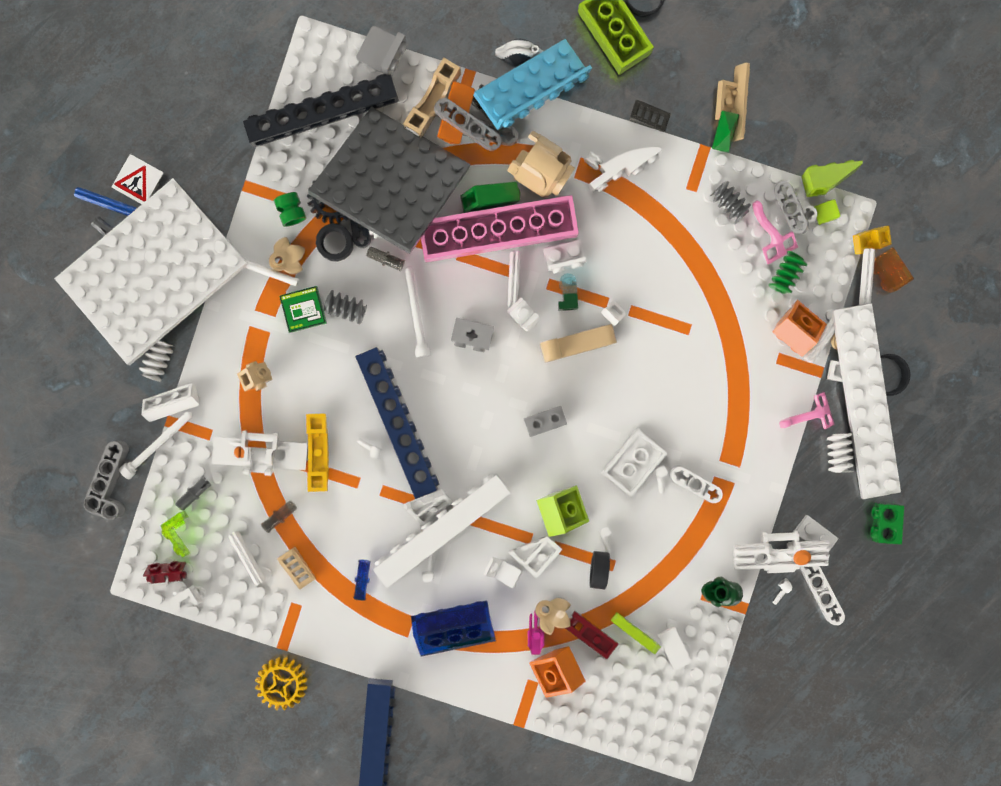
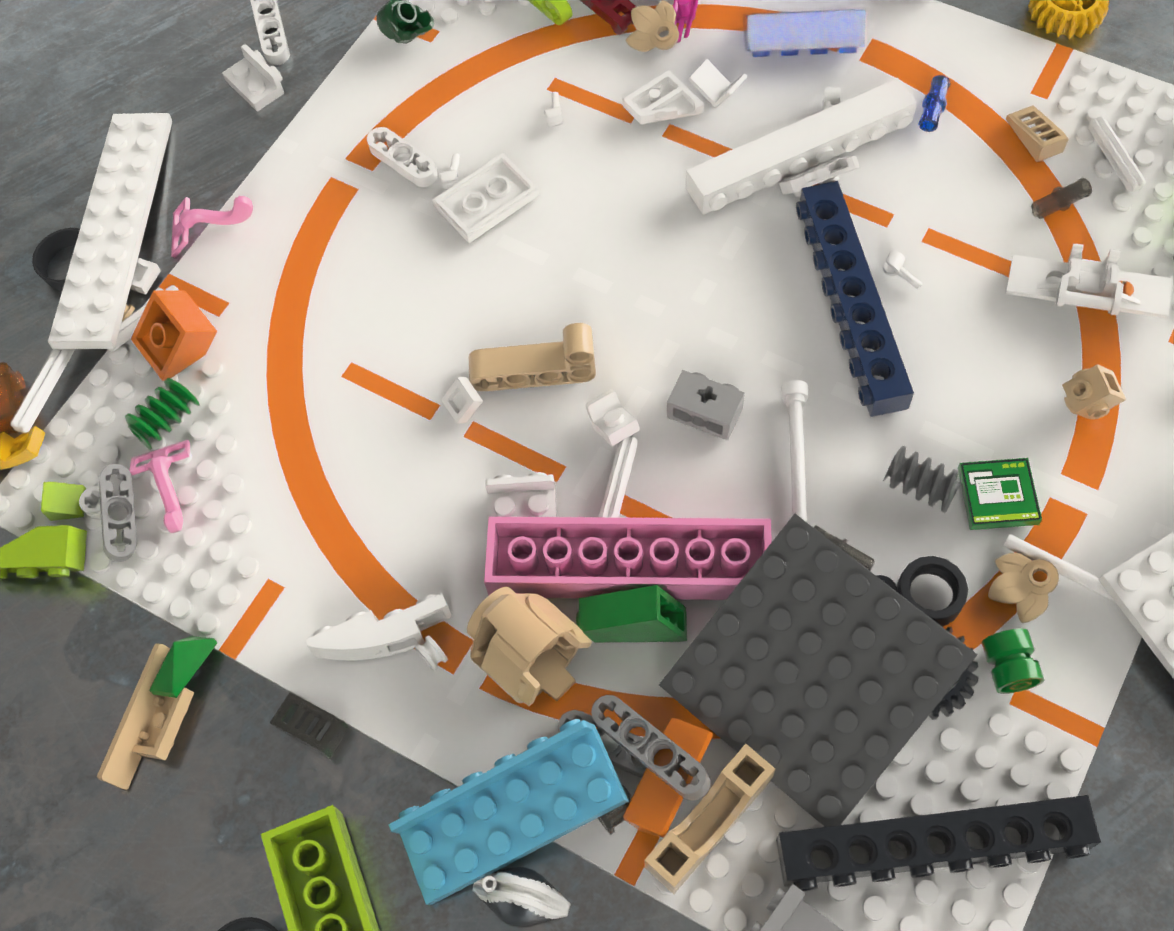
camera: 160 degrees left, 25 degrees down
yellow slope [306,414,329,492] -> none
light grey brick [524,406,567,437] -> none
lime slope [536,485,590,537] -> none
leg [558,273,578,311] -> none
black tyre [590,551,610,590] -> none
dark grey piece [709,181,751,224] -> none
white piece [734,530,830,573] -> none
white hand [773,578,792,605] -> none
white piece [827,433,854,473] -> none
green brick [870,503,904,544] -> none

